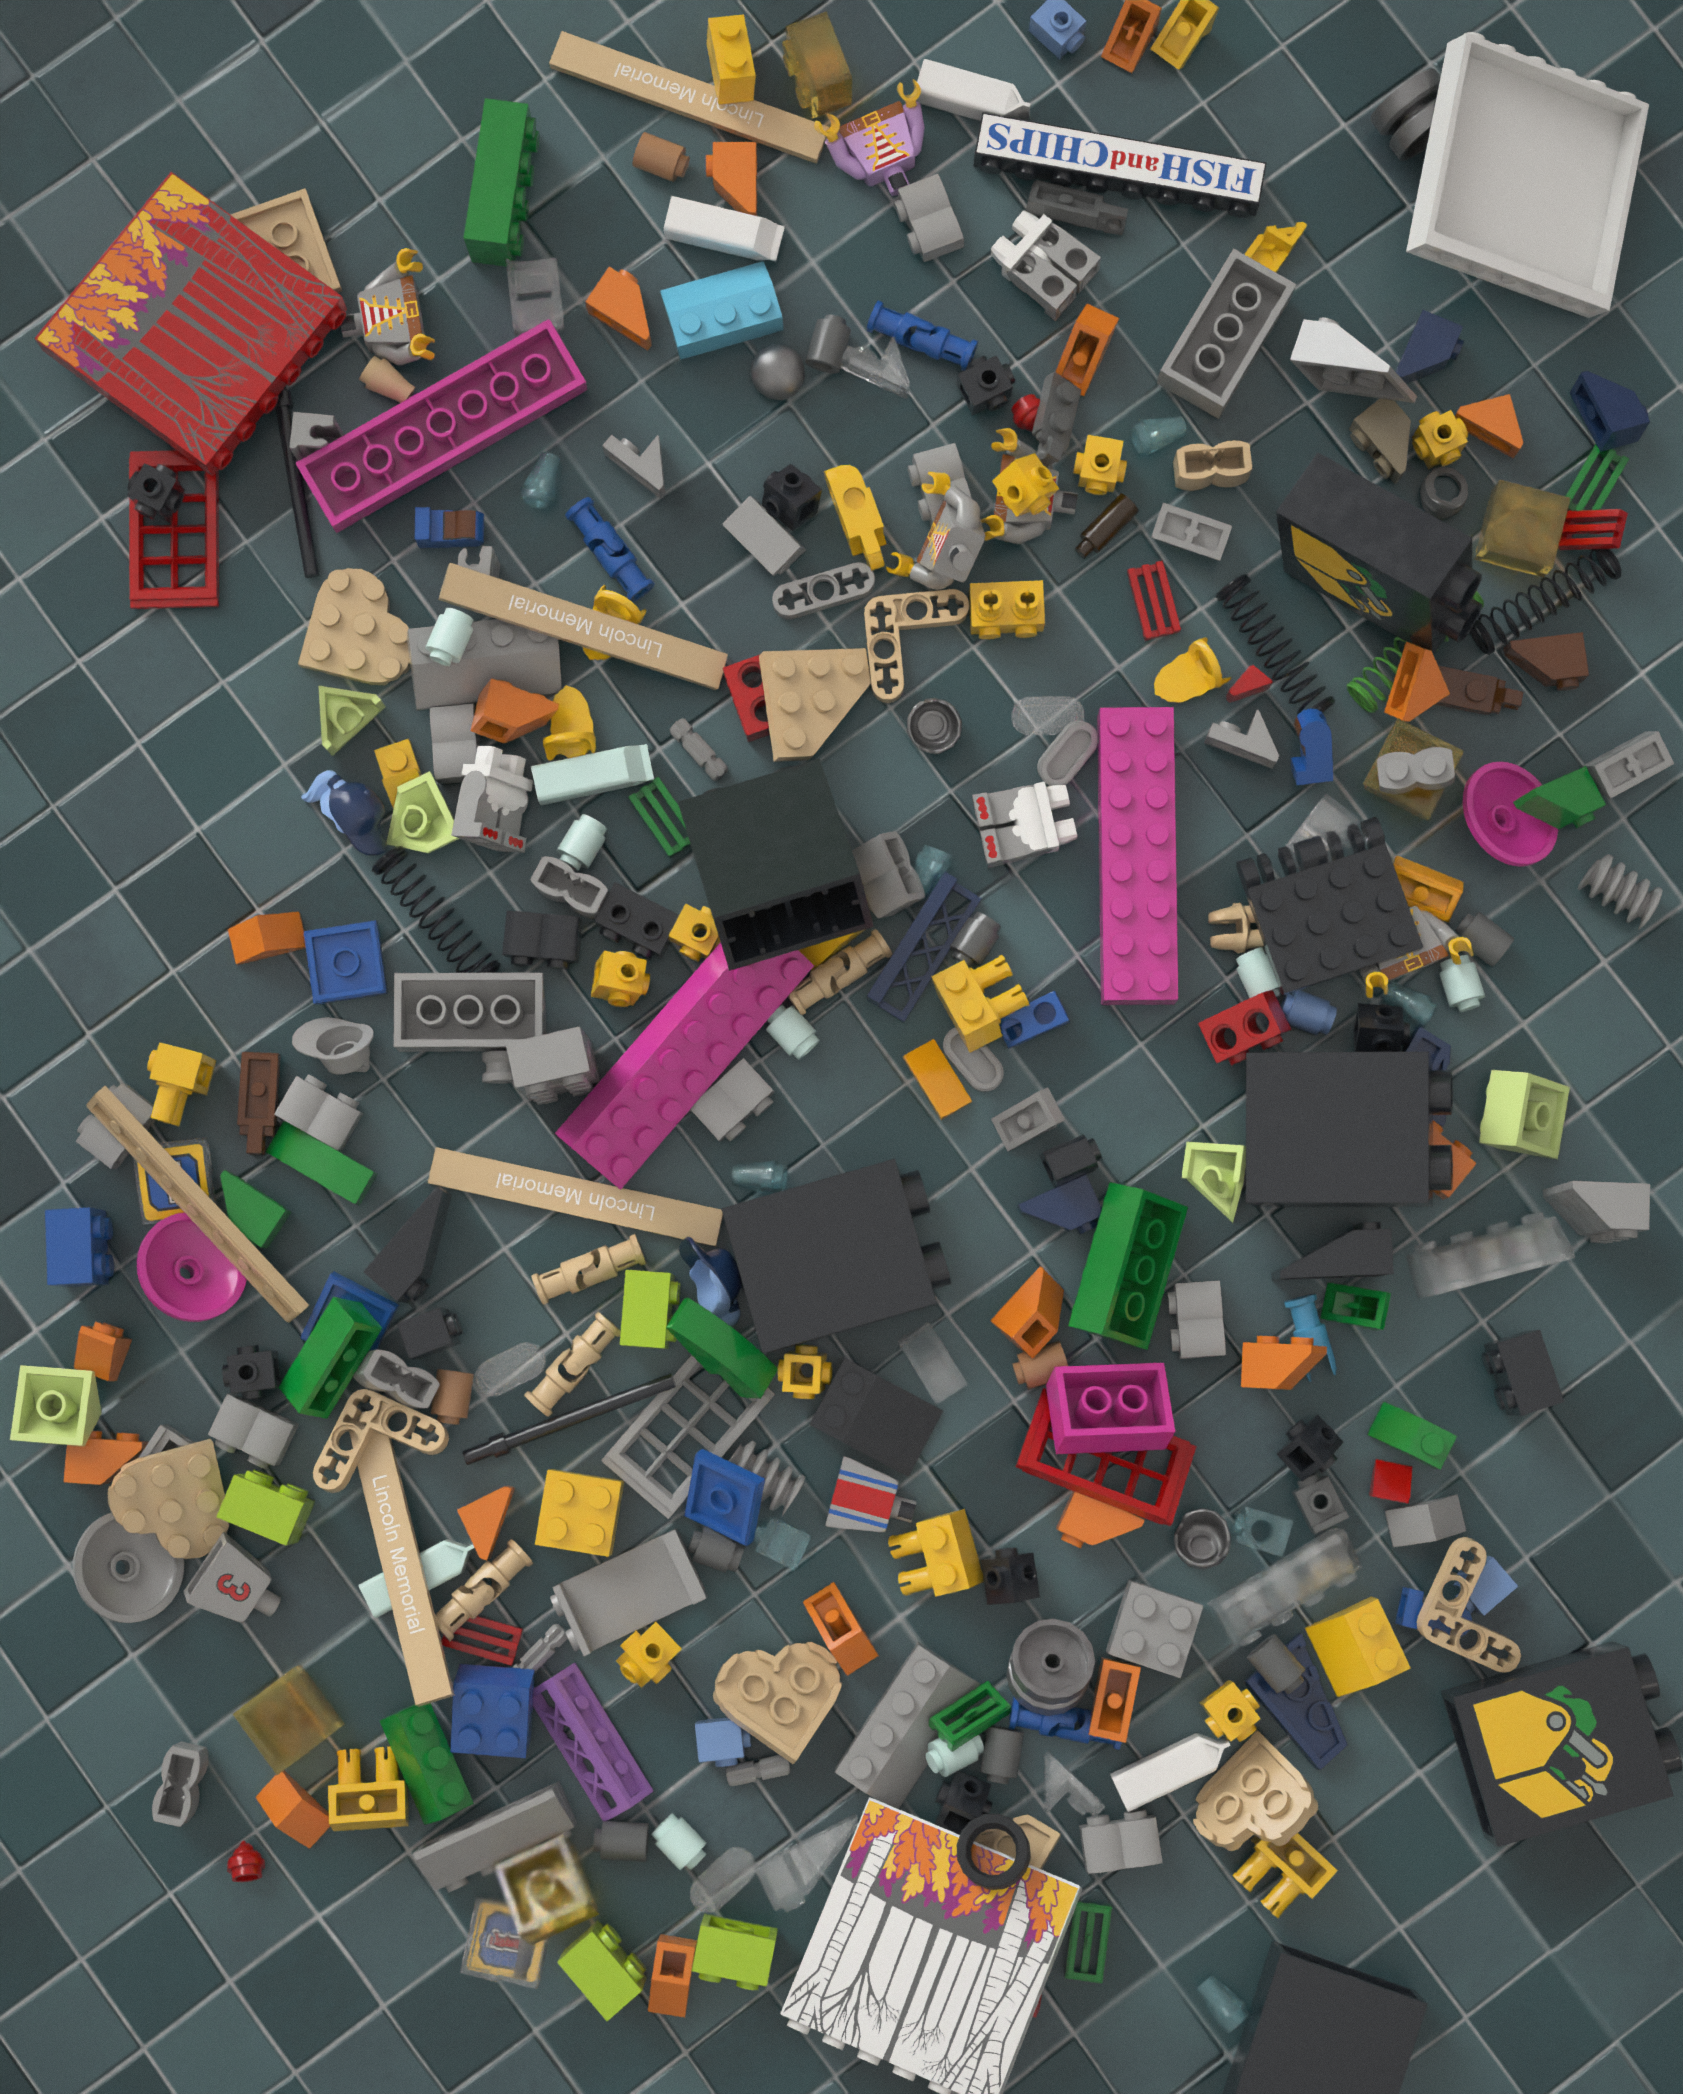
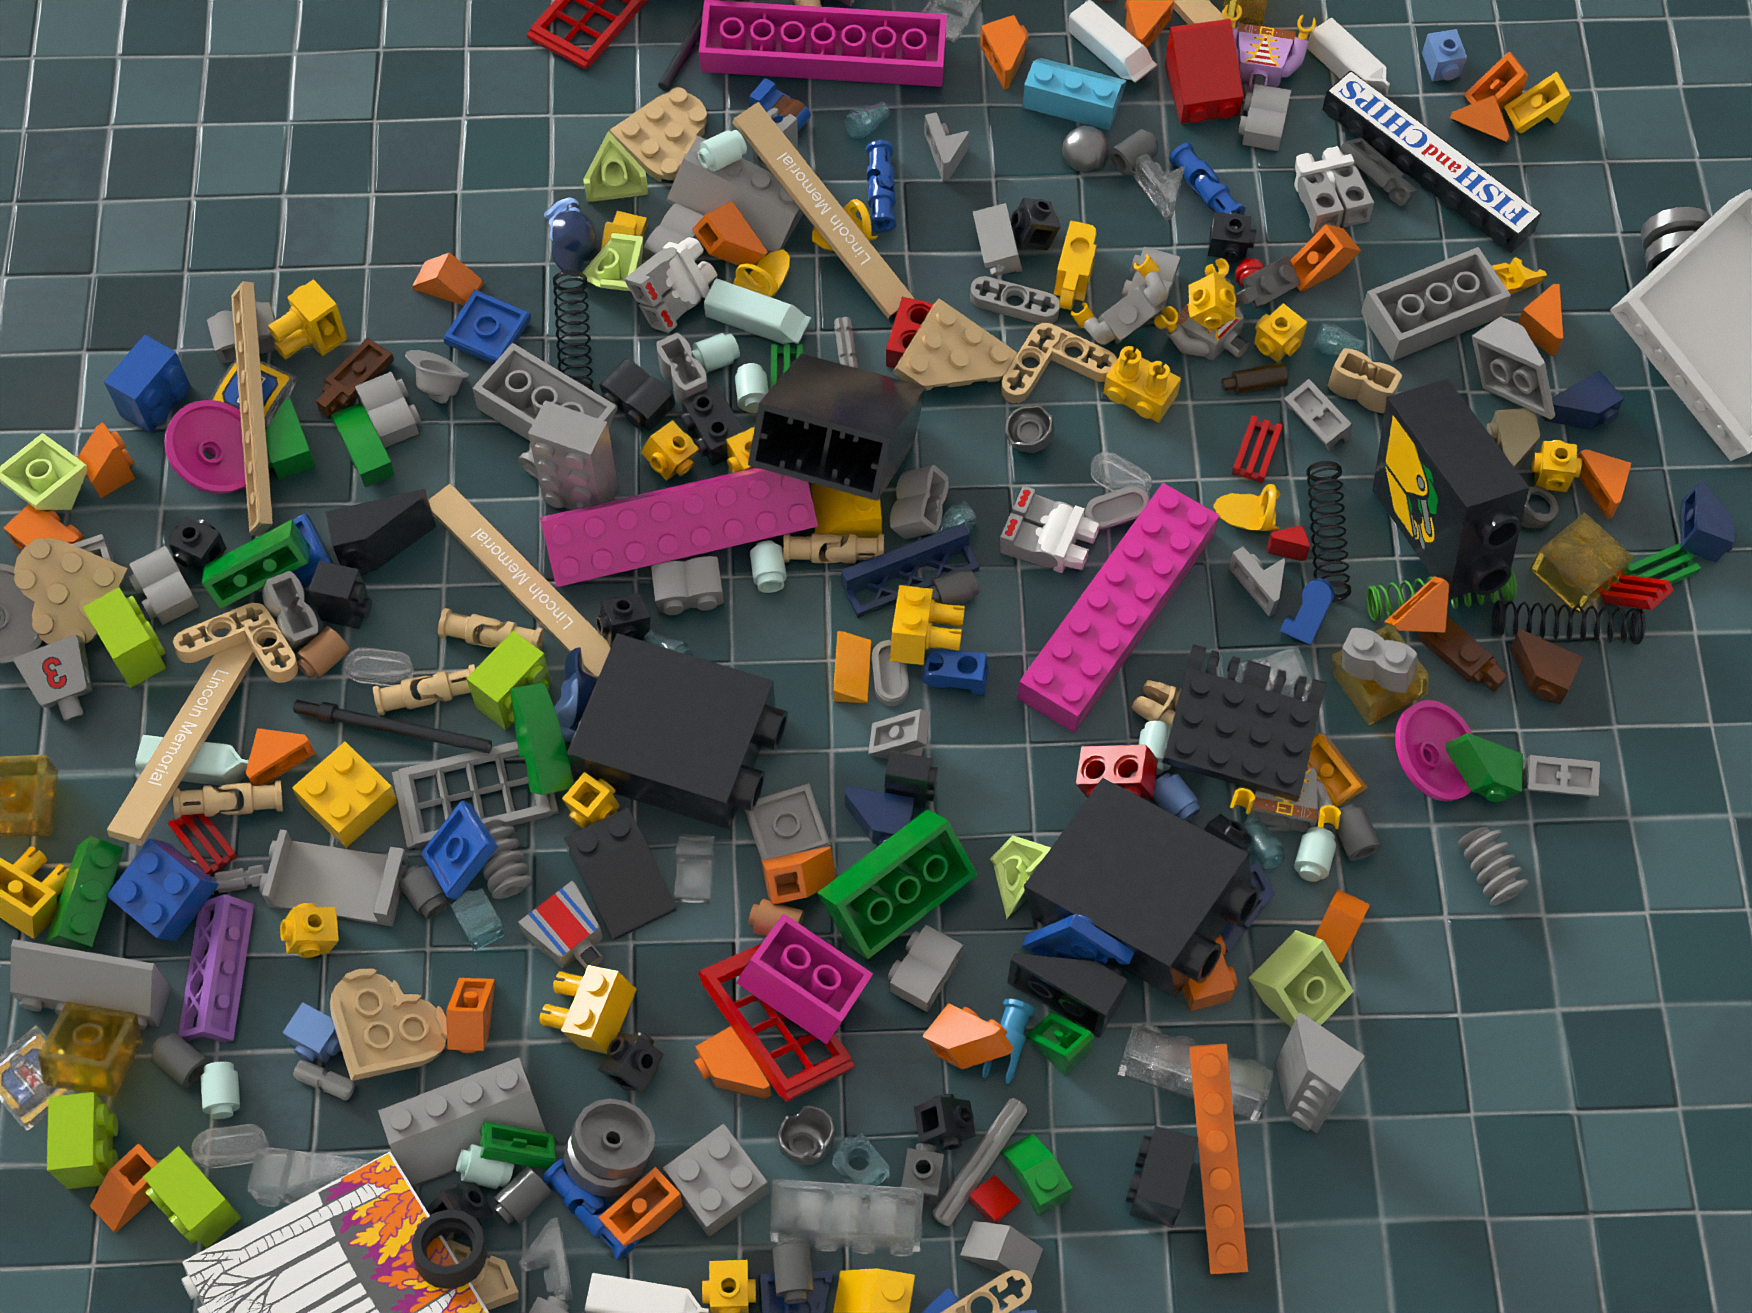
camera: 30 degrees right, 20 degrees down
none -> black brick [596,593,651,648]
none -> light aqua brick [735,363,769,413]
none -> light grey tile [744,783,831,860]
none -> light grey axle [932,1098,1027,1226]
none -> blue wing [1021,914,1134,964]
none -> red slope [1164,19,1244,124]
none -> orange plate [1189,1044,1248,1274]
none -> orange slope [1314,889,1370,966]
none -> orange slope [1450,95,1511,143]
none -> orange slope [1518,284,1563,356]

